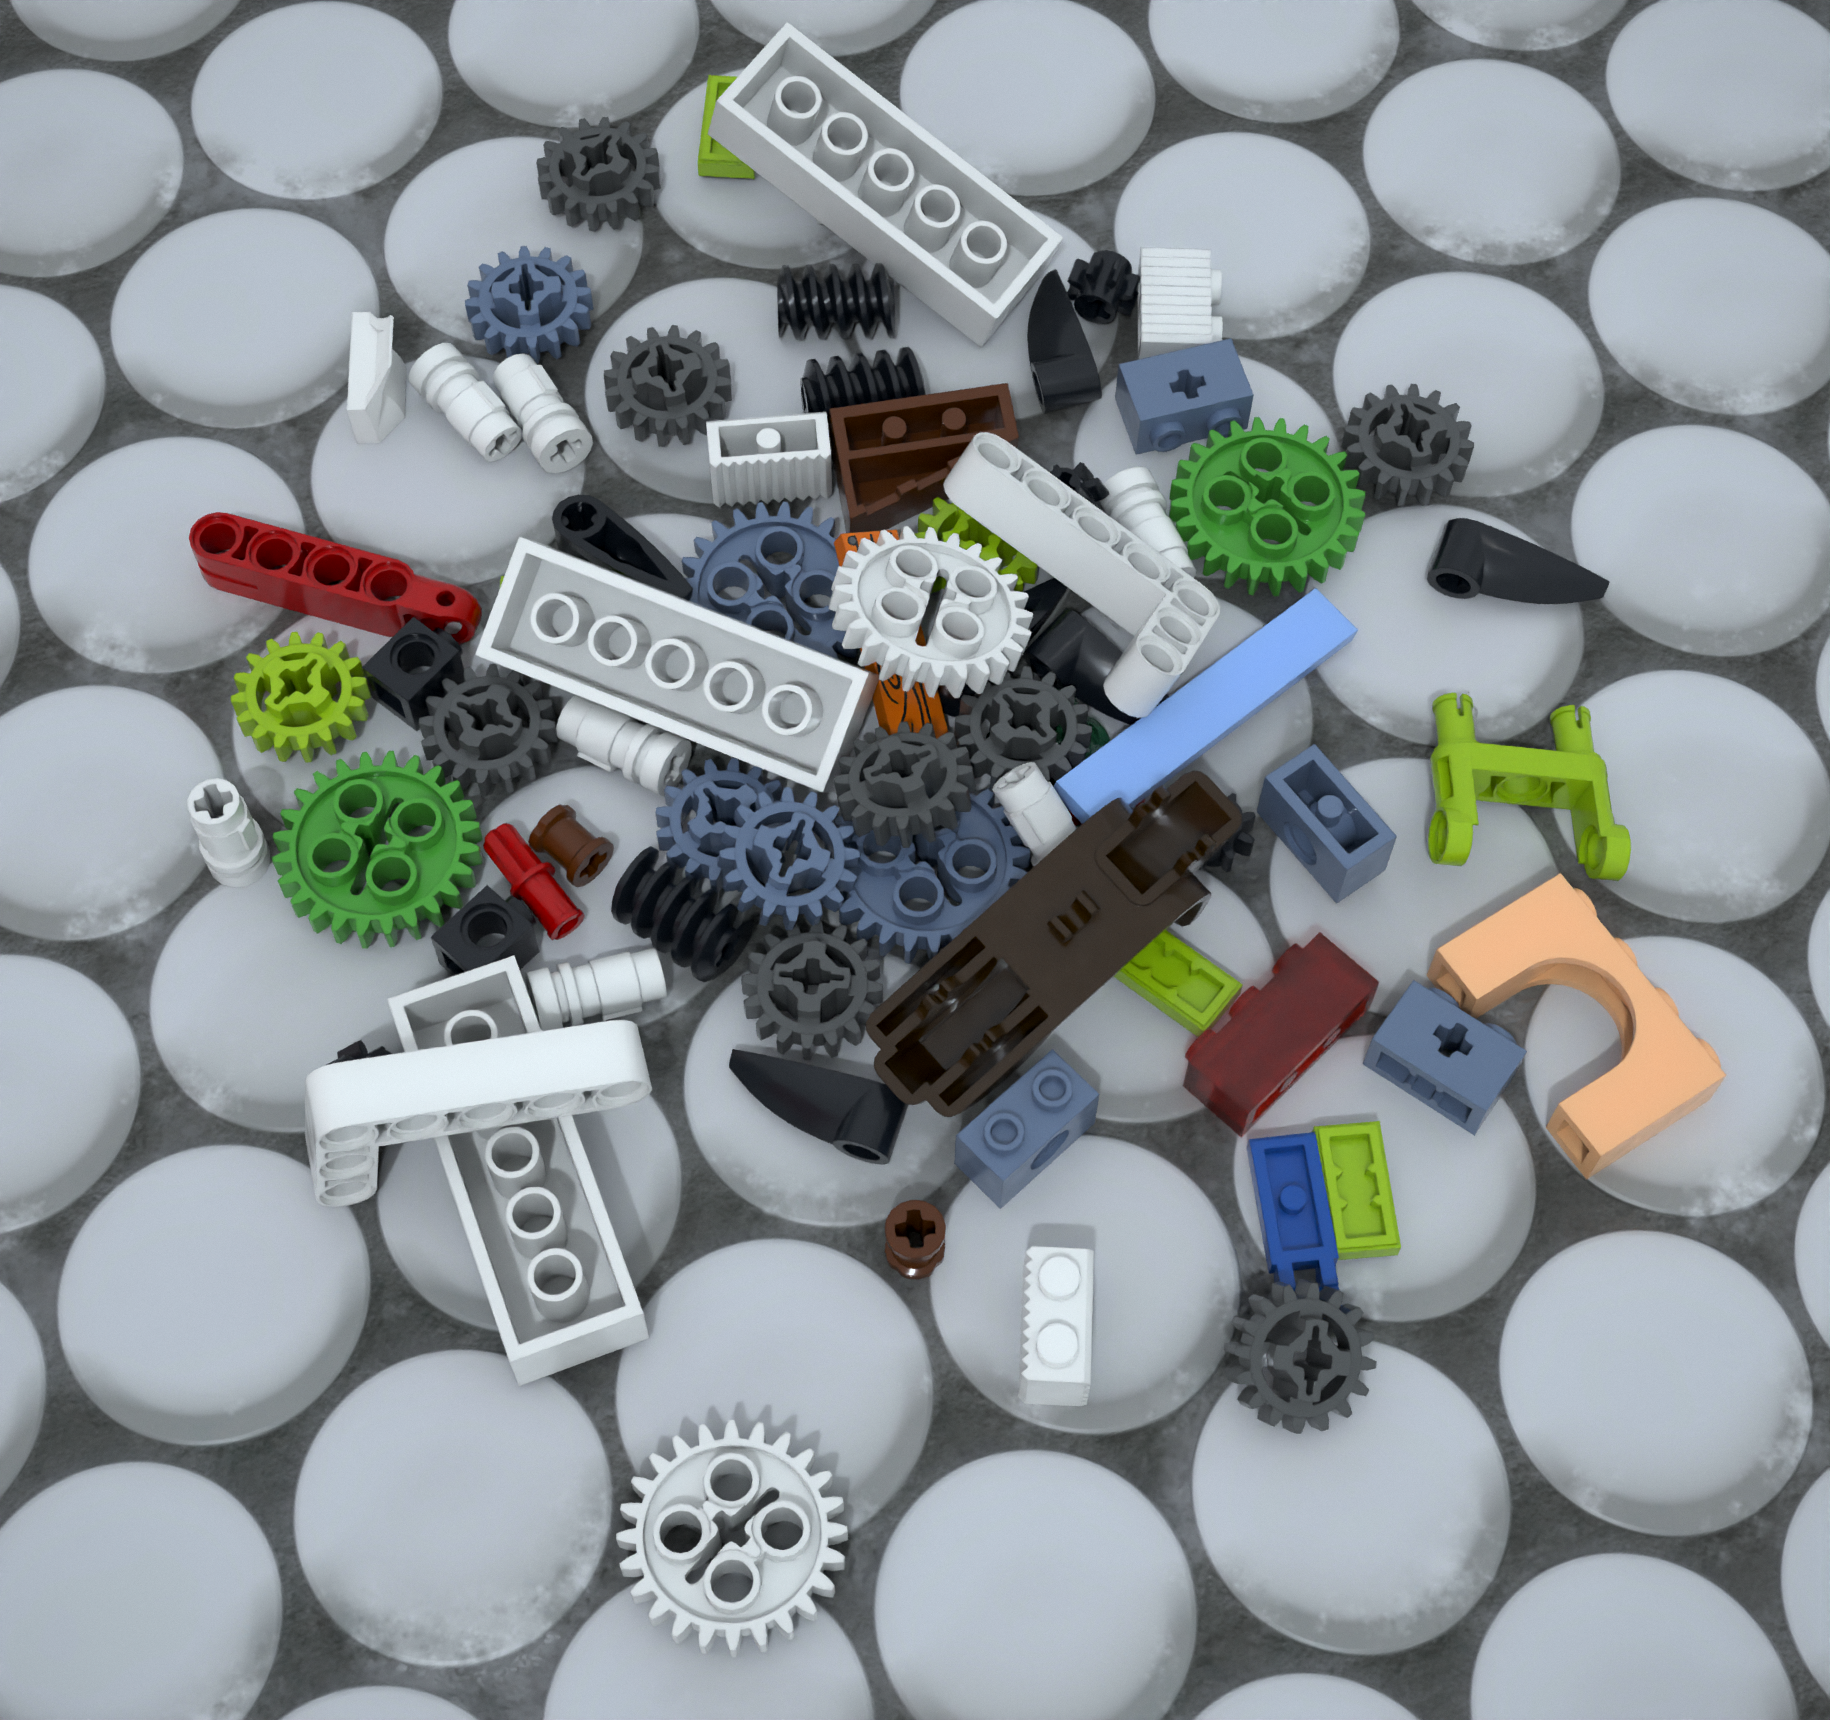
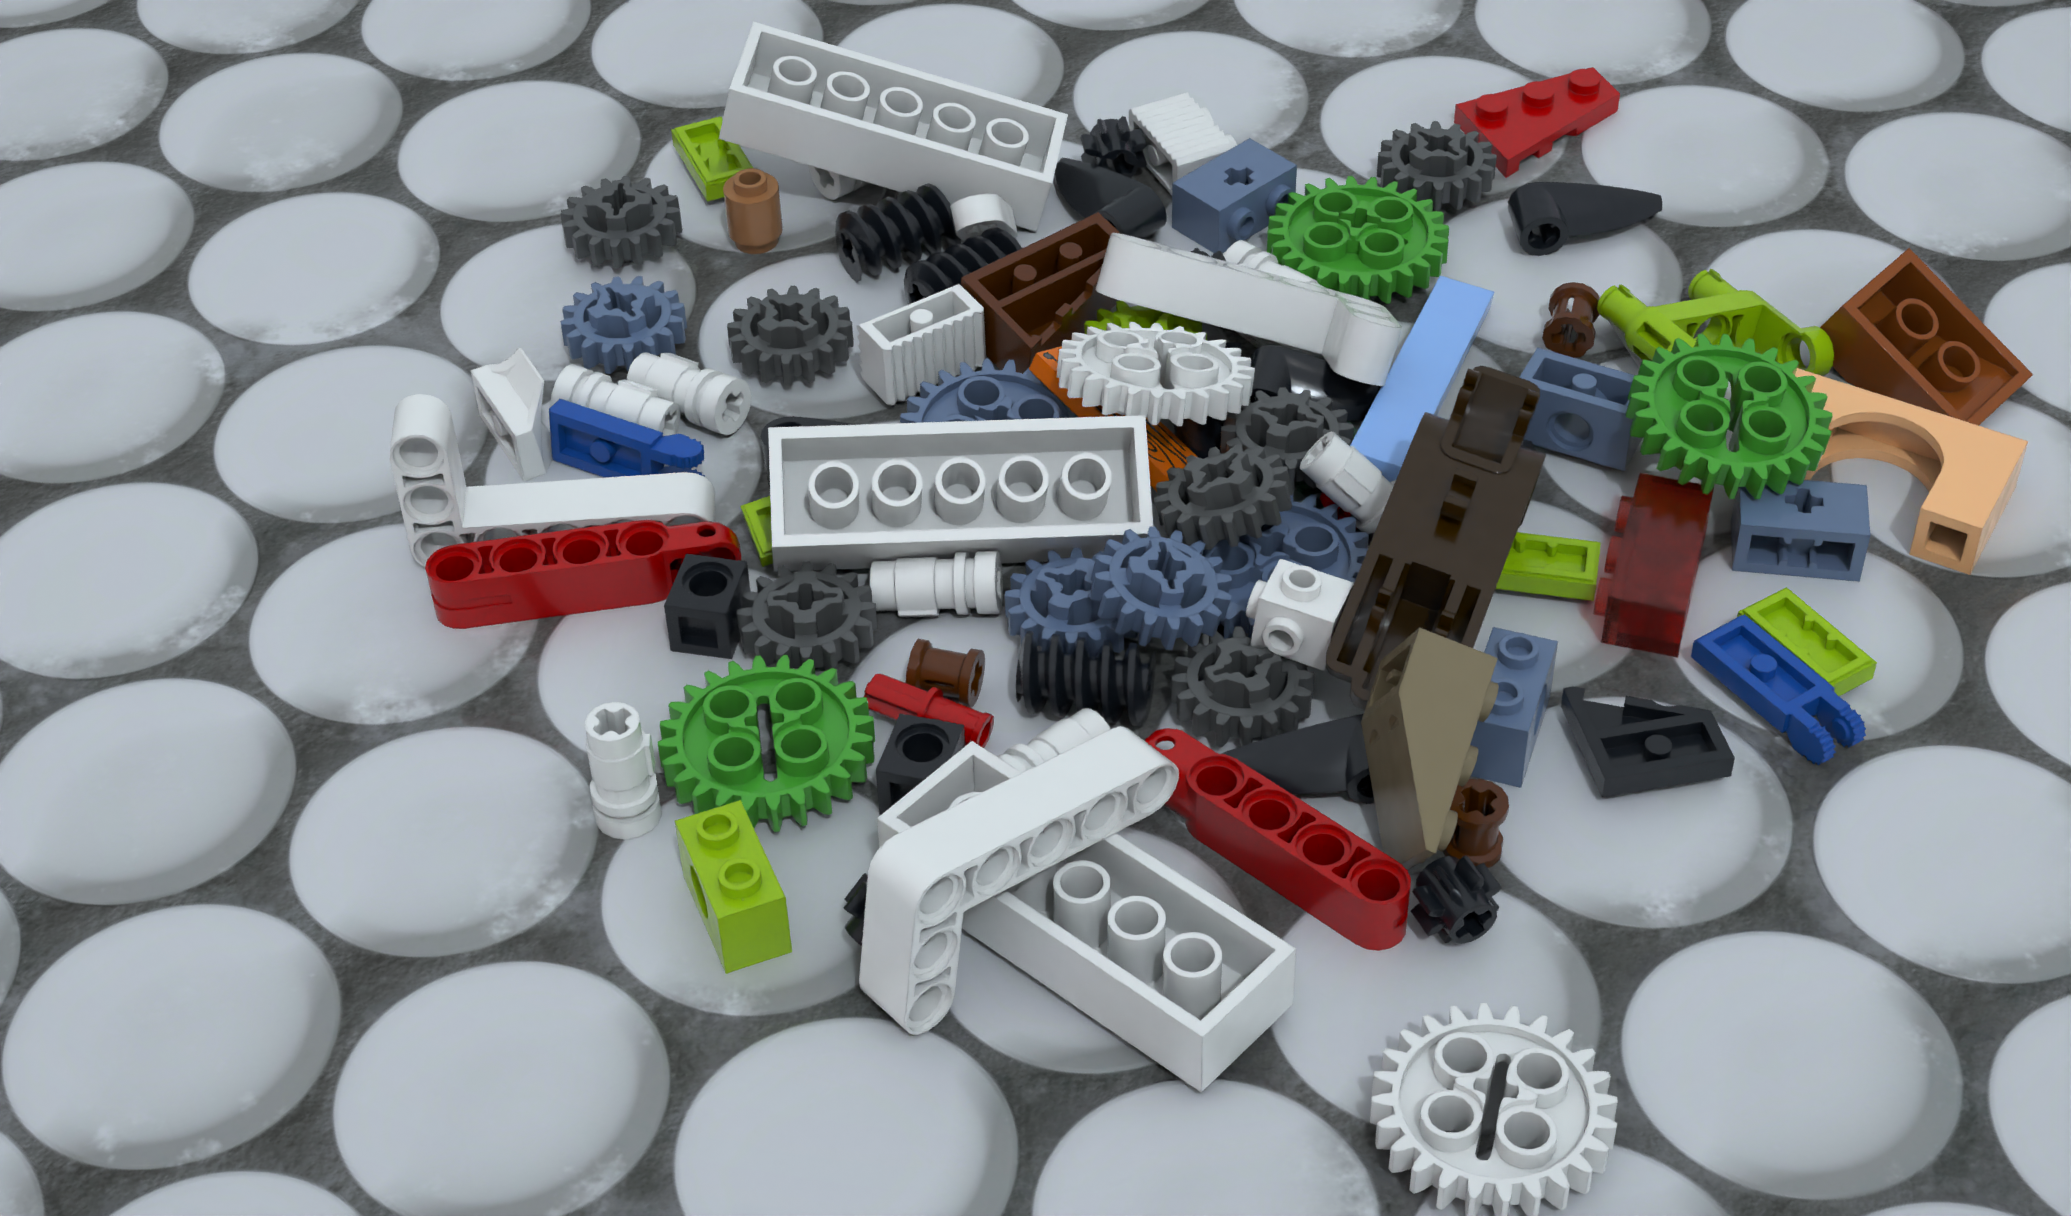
camera: 25 degrees left, 20 degrees down
lime gear [231,632,371,763] -> none
white brick [1018,1246,1094,1406] -> none
dark grey gear [1224,1279,1377,1434] -> none
none -> white beam [389,394,715,567]
none -> blue hinge [549,399,705,477]
none -> lime brick [675,800,792,974]
none -> medium nougat brick [723,168,783,254]
none -> white beam [950,193,1018,241]
none -> red piece [1144,728,1411,951]
none -> white brick [1246,559,1354,671]
none -> dark tan slope [1361,627,1499,870]
none -> black gear [1411,856,1502,944]
none -> red wing [1454,67,1620,178]
none -> reddish brown bush [1542,282,1600,358]
none -> black wing [1561,686,1735,798]
none -> bright green gear [1625,334,1833,499]
none -> dark orange slope [1820,248,2033,426]

